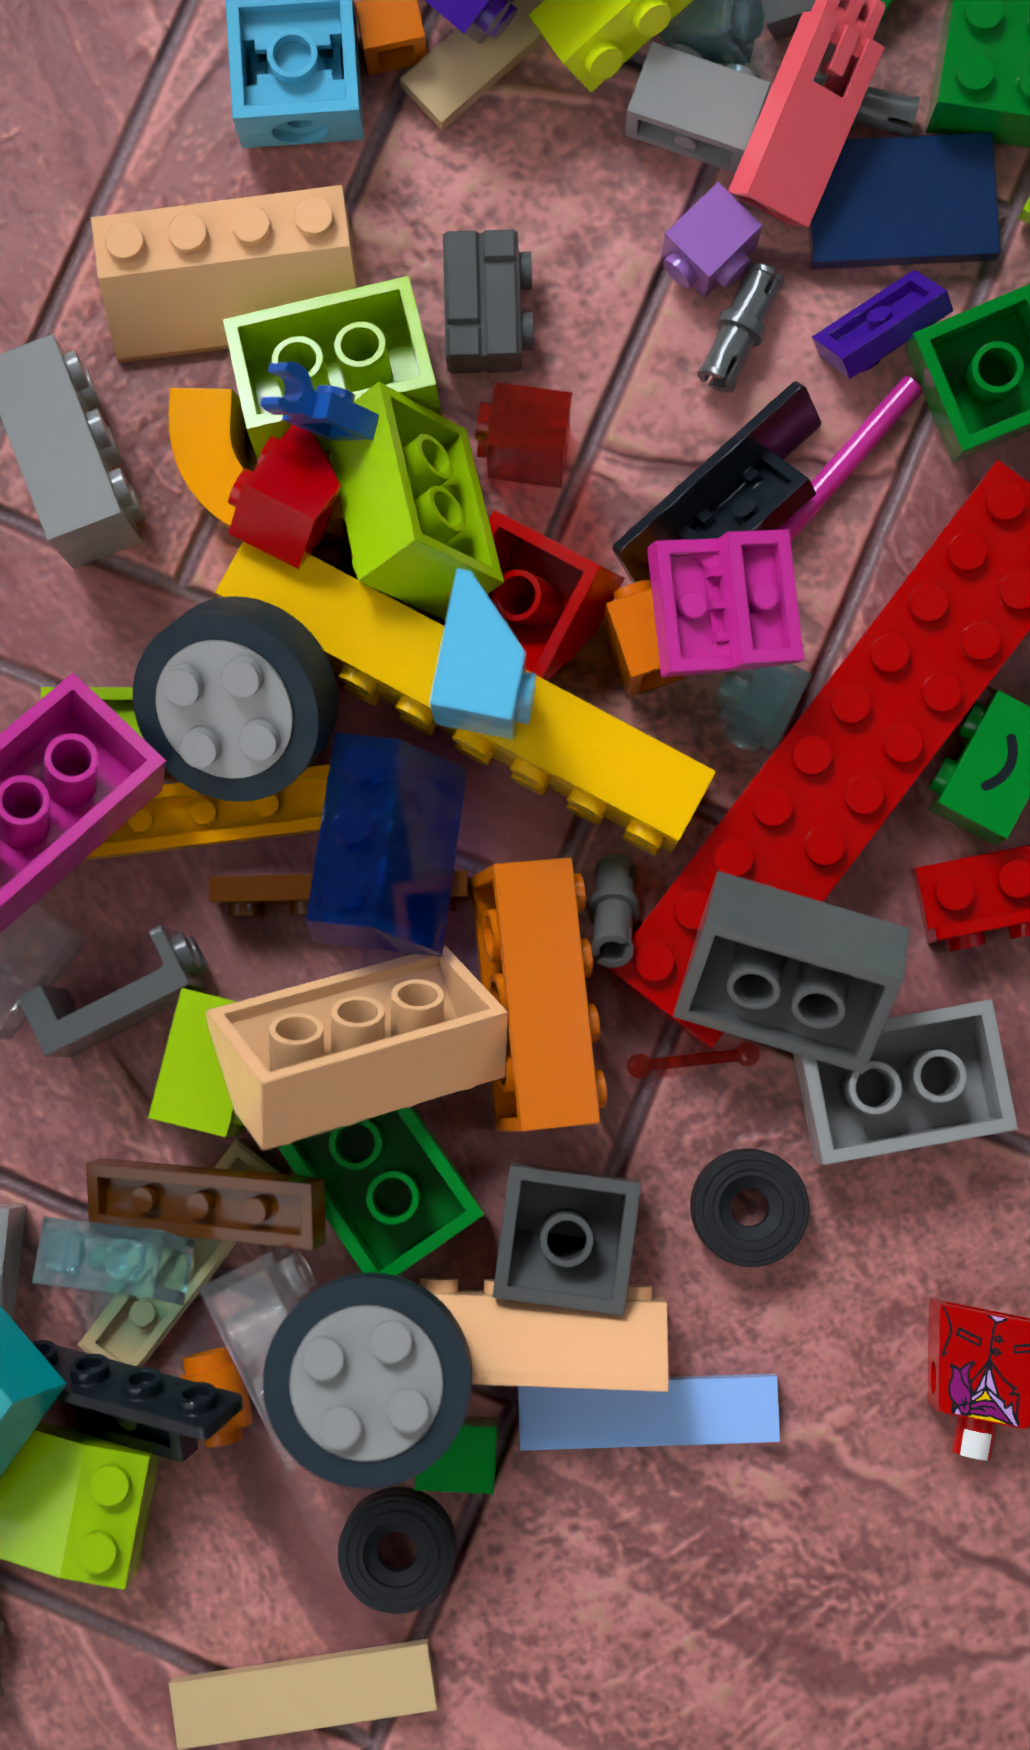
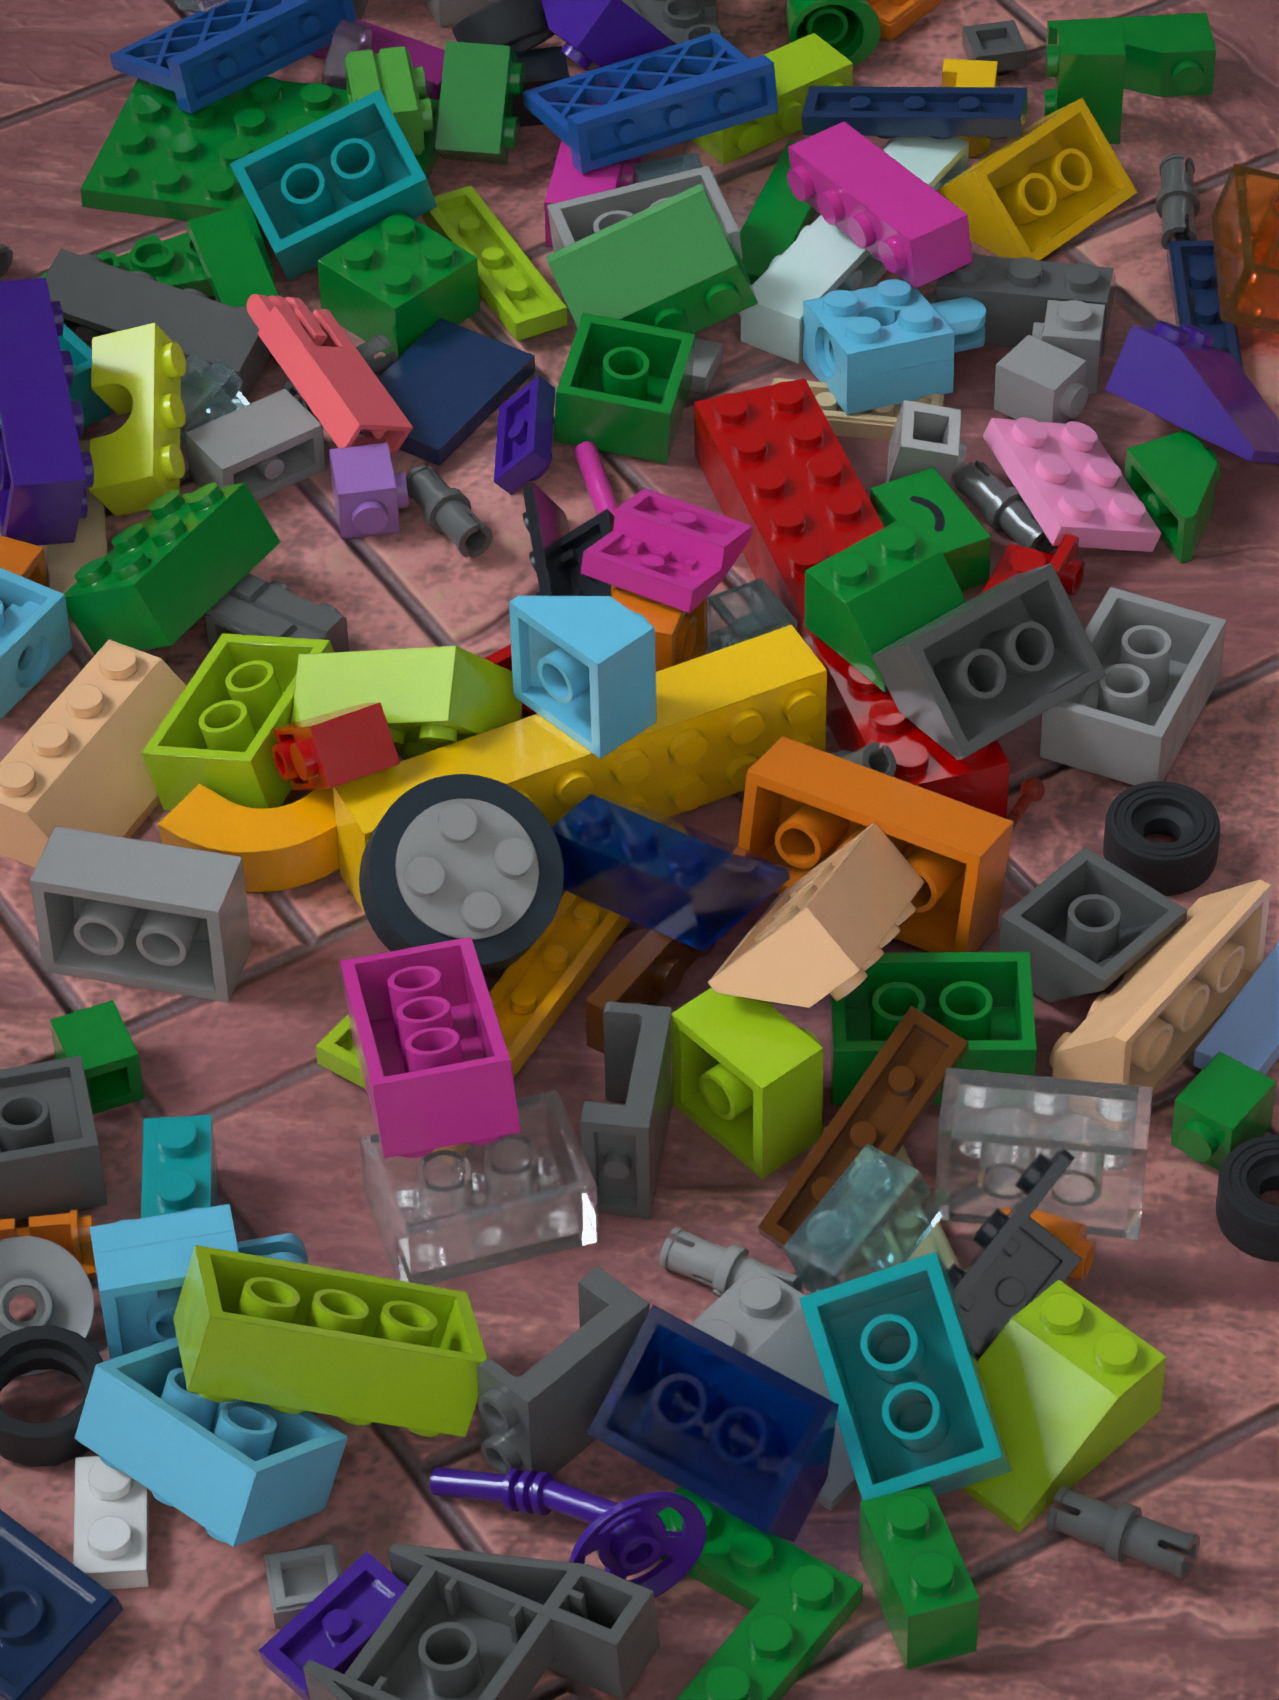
camera: 60 degrees left, 40 degrees down
blue plate [260,362,379,441] -> none
wheel [262,1272,472,1489] -> none
clear red brick [475,382,572,488] -> none
none -> green brick [64,482,281,655]
none -> light grey pin [659,1227,803,1297]
none -> green slope [805,519,967,692]

